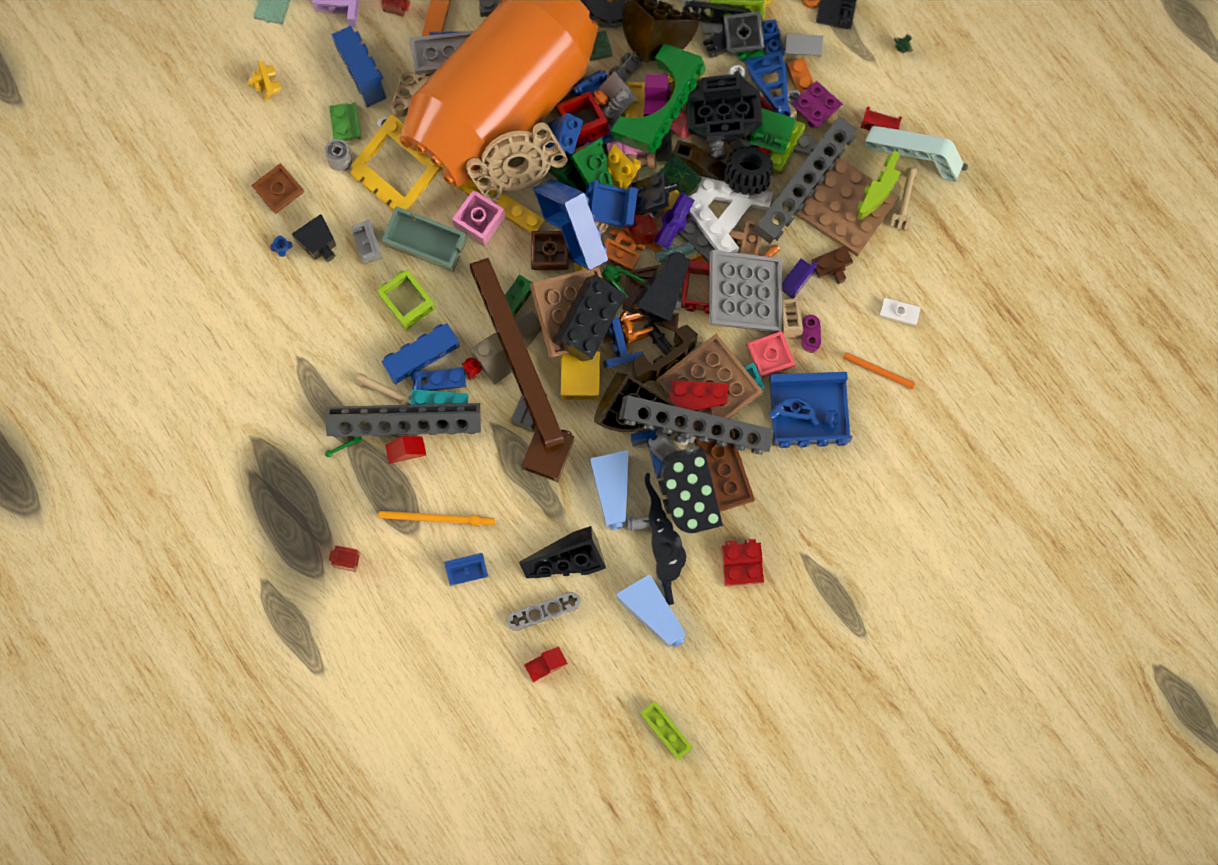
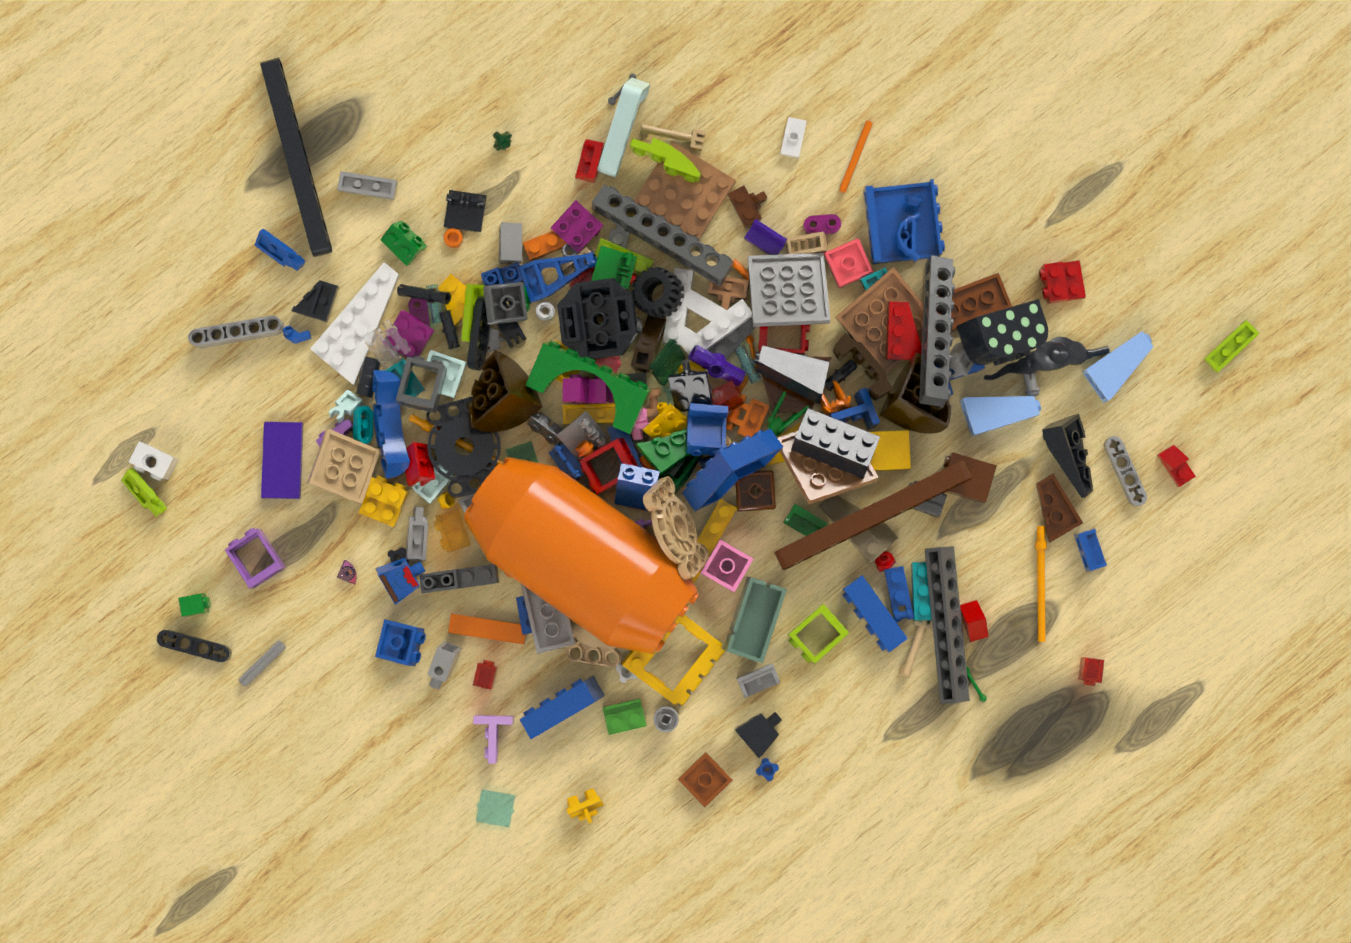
camera: 90 degrees left, 10 degrees up
none -> reddish brown wing [1036,473,1083,543]

